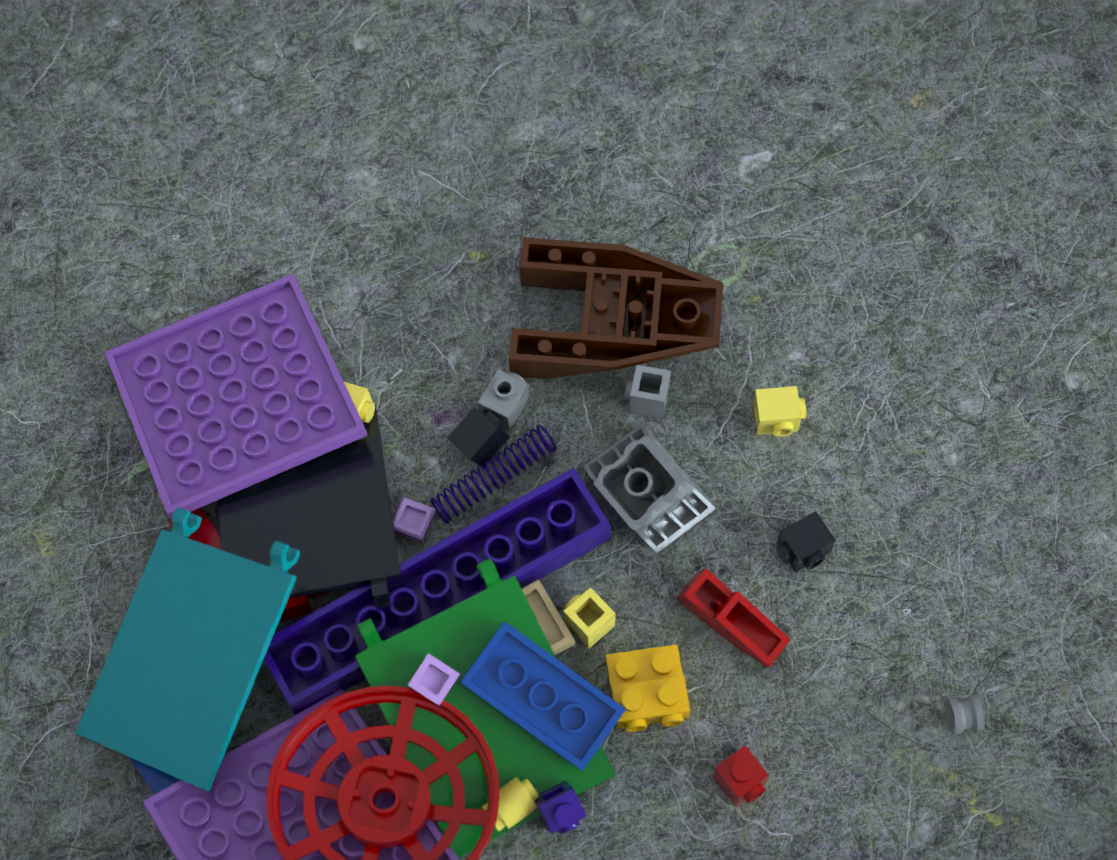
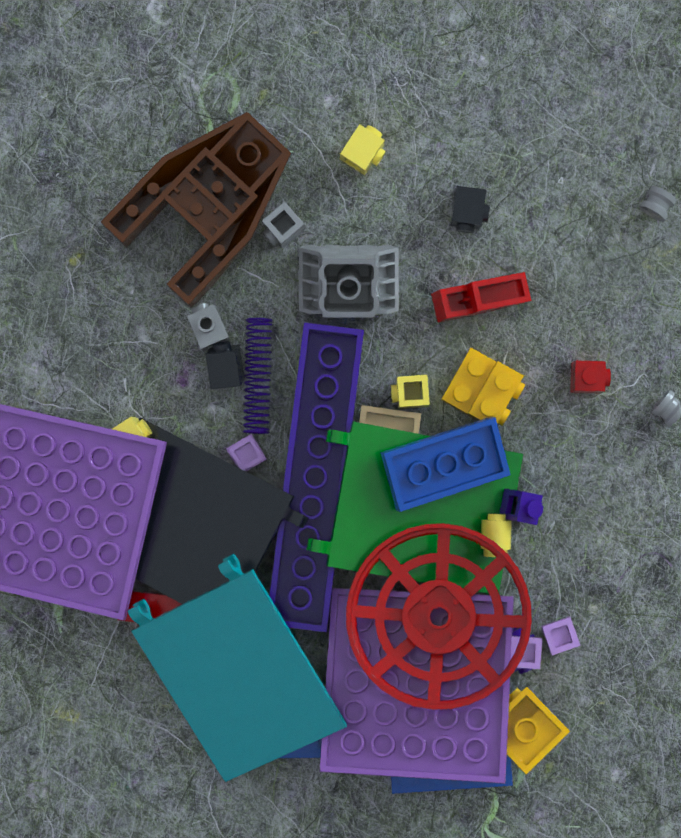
camera: 60 degrees left, 20 degrees up
lavender plate [407,653,460,706] -> none

